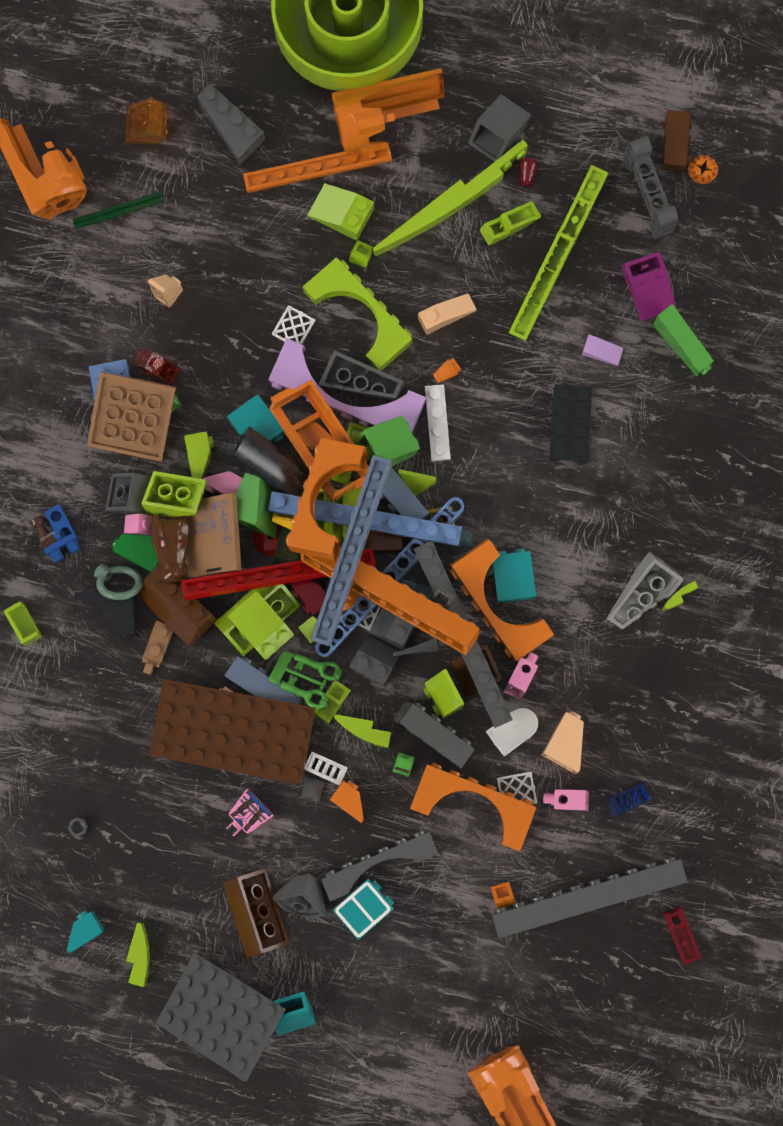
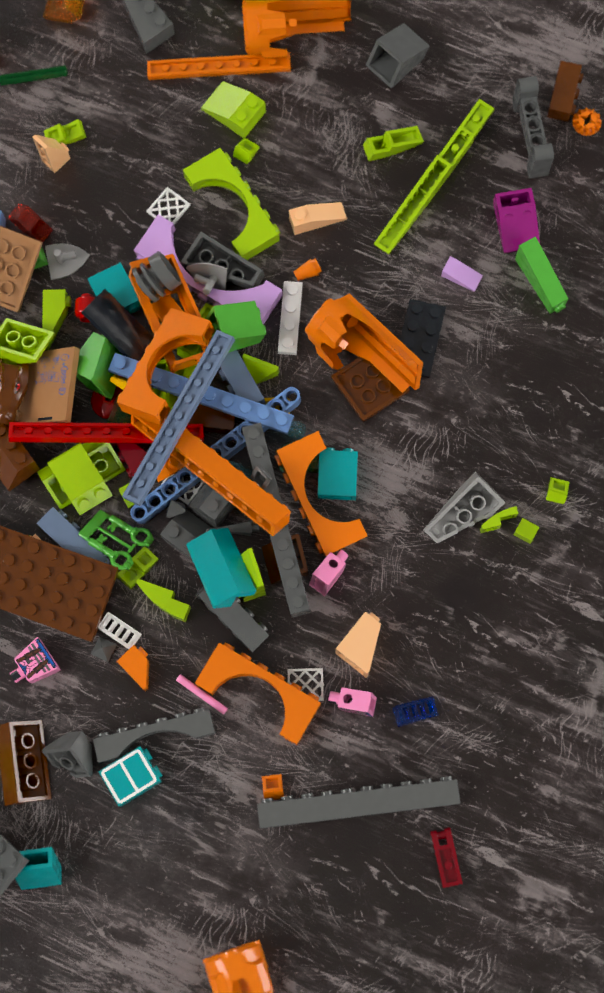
camera: 10 degrees right, 5 degrees down
bright pink slope [203,471,243,495] -> none
lime slope [373,140,528,256] -> none
bright green leg [392,752,415,777] -> none
white window [486,708,538,756] -> none
dark red cone [520,158,538,187] -> none
none -> lime slope [44,119,86,145]
none -> light grey shield [45,243,90,280]
none -> red head [75,293,95,323]
none -> dark grey wheel [132,251,182,302]
none -> dark grey slope [167,500,186,518]
none -> bright pink bar [176,674,228,715]
none -> light grey shield [186,262,228,295]
none -> teal slope [186,528,257,609]
none -> orange piece [305,293,423,393]
none -> reddish brown plate [331,357,410,422]
none -> lime slope [513,518,539,544]
none -> lime slope [546,477,569,504]

